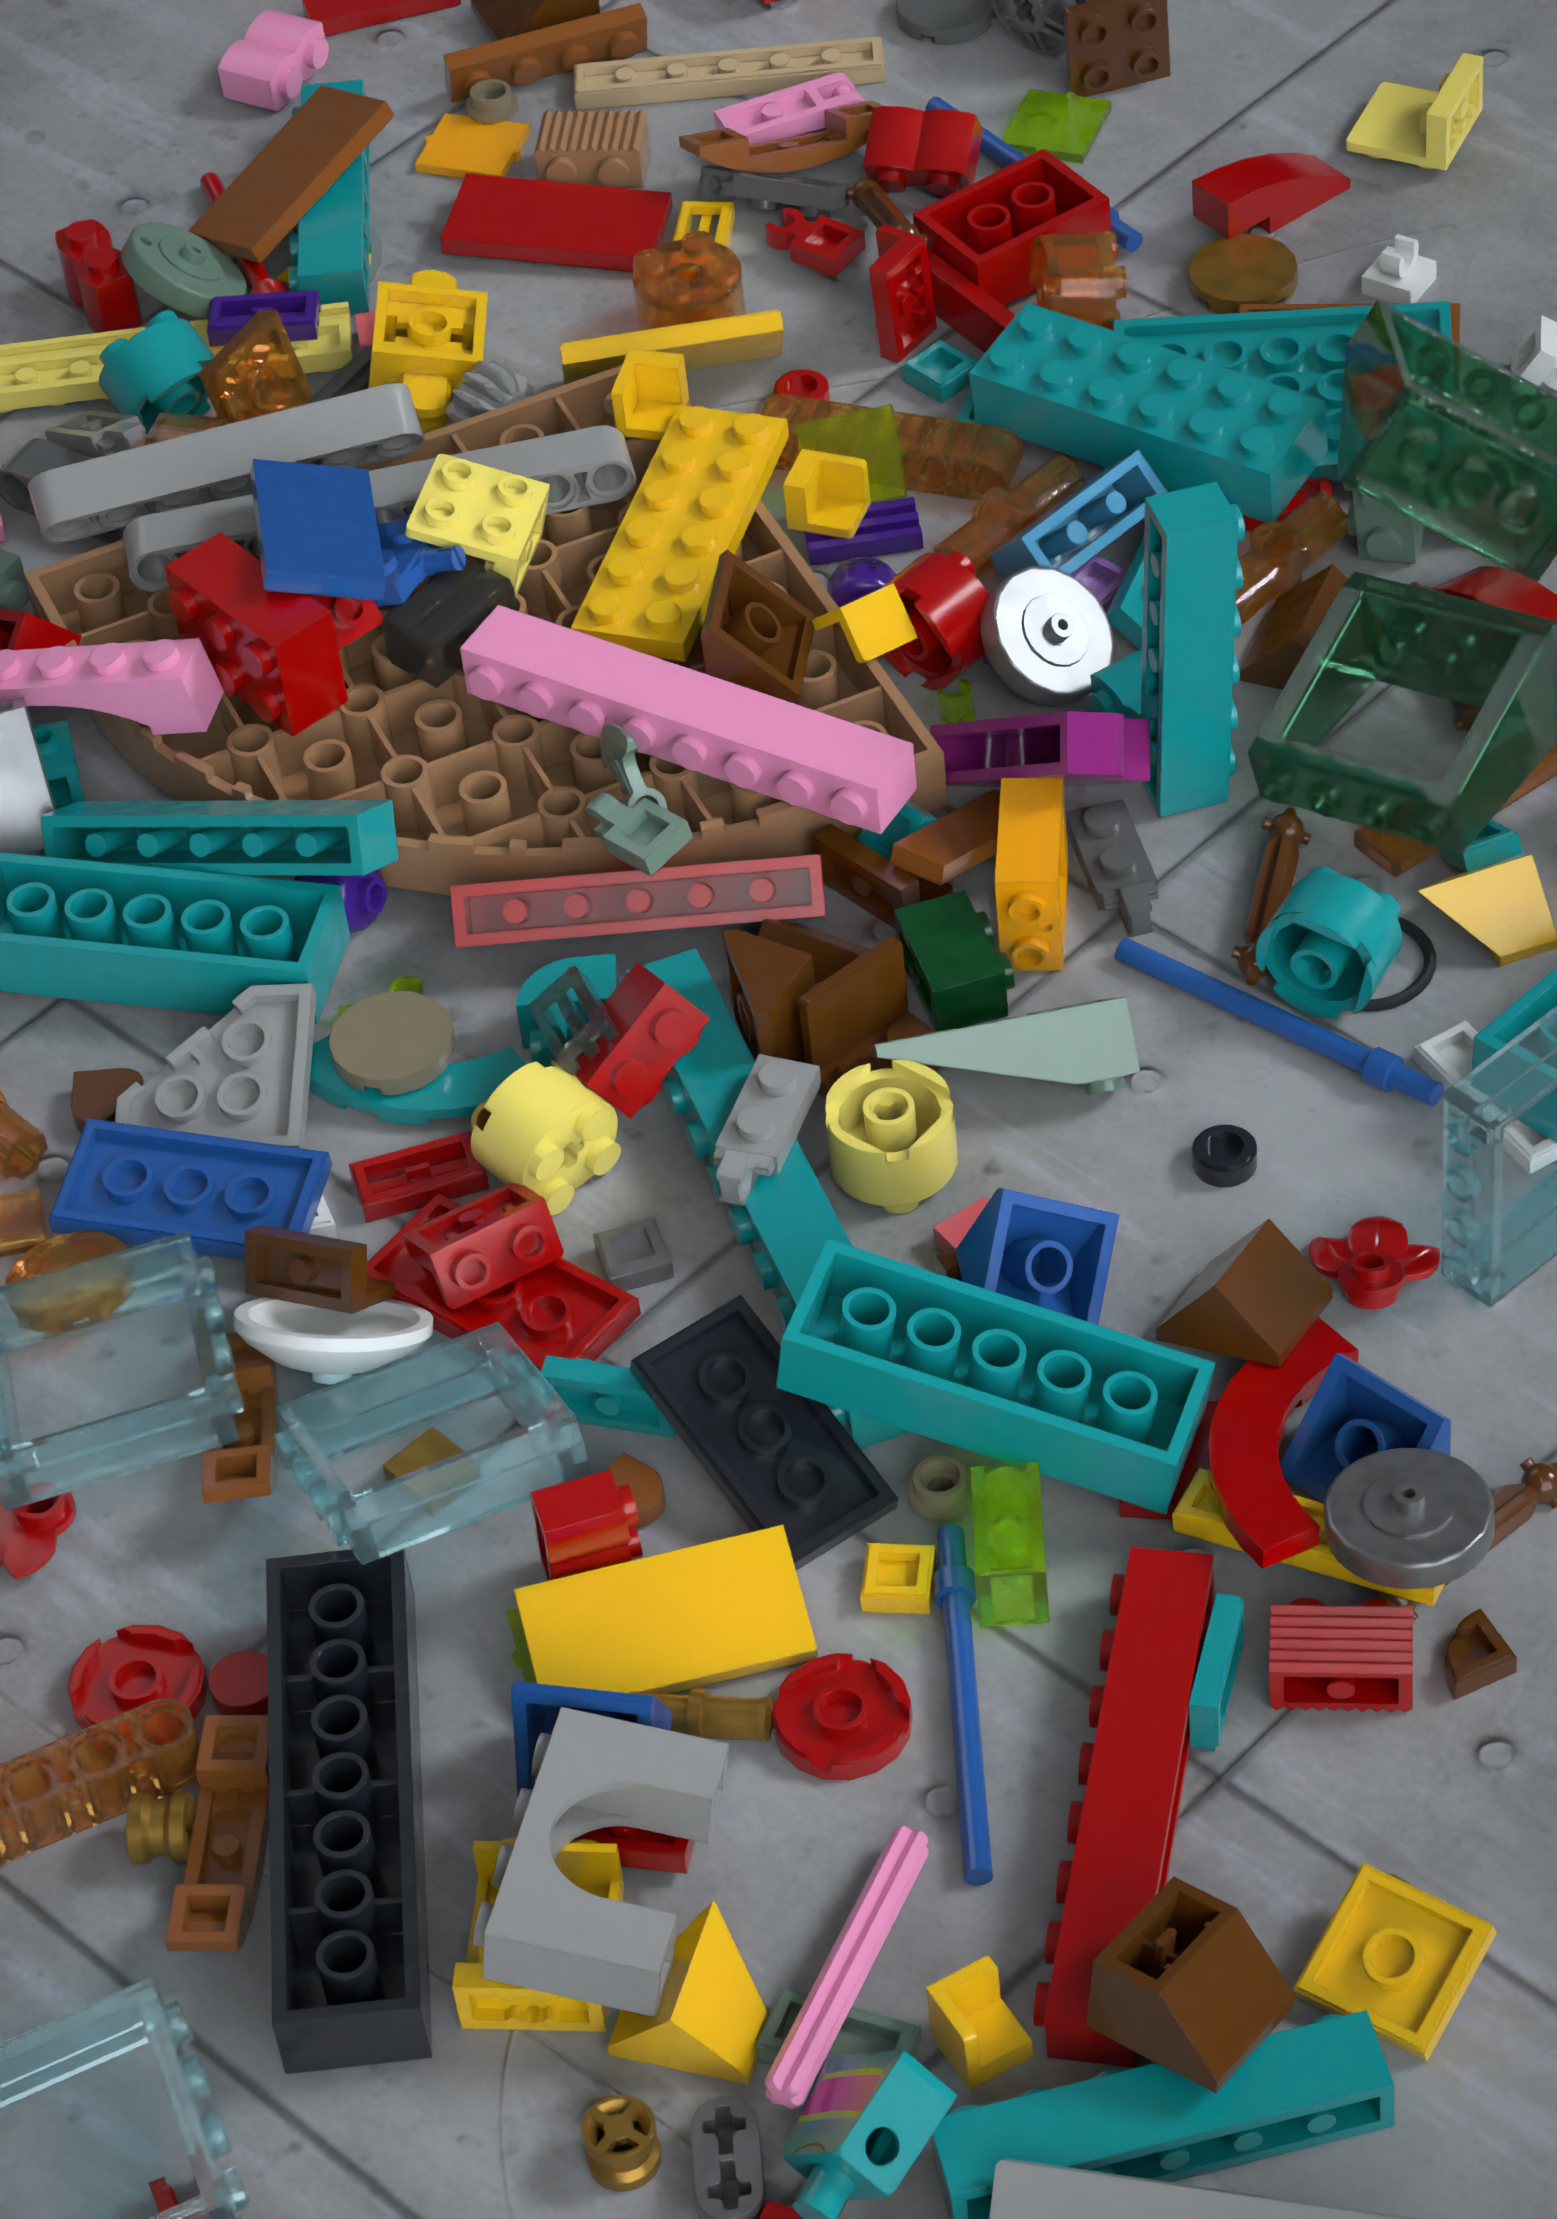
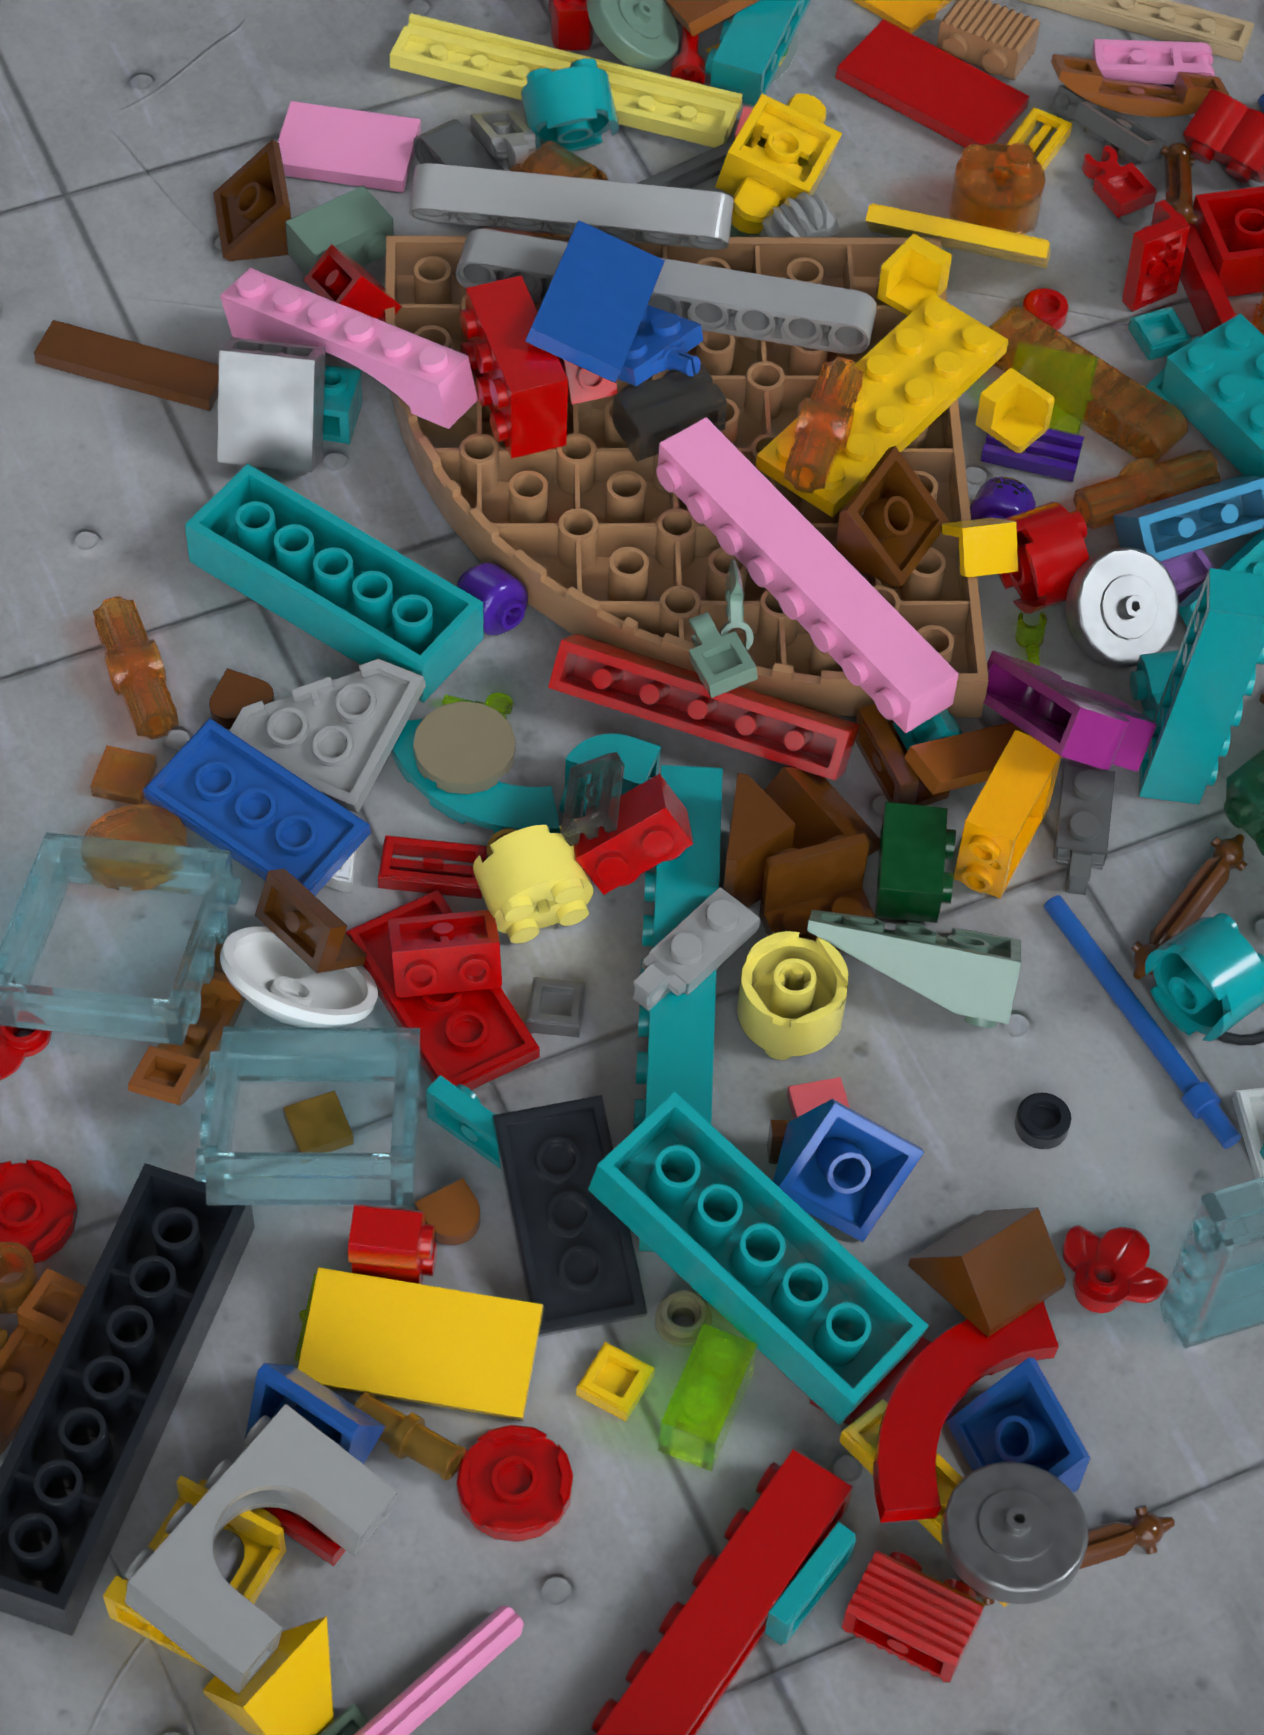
camera: 15 degrees right, 10 degrees up
teal brick [40,800,399,876] -> none
clear orange plate [198,309,313,426] -> none
dark purple tile [207,290,321,347] -> none
red tile [208,1651,268,1715] -> none
light yellow bracket [405,454,550,609] -> none
blue bar [933,1524,993,1885] -> none
reddish brown tile [1445,1608,1517,1700] -> none
none -> clear orange piece [784,357,864,494]

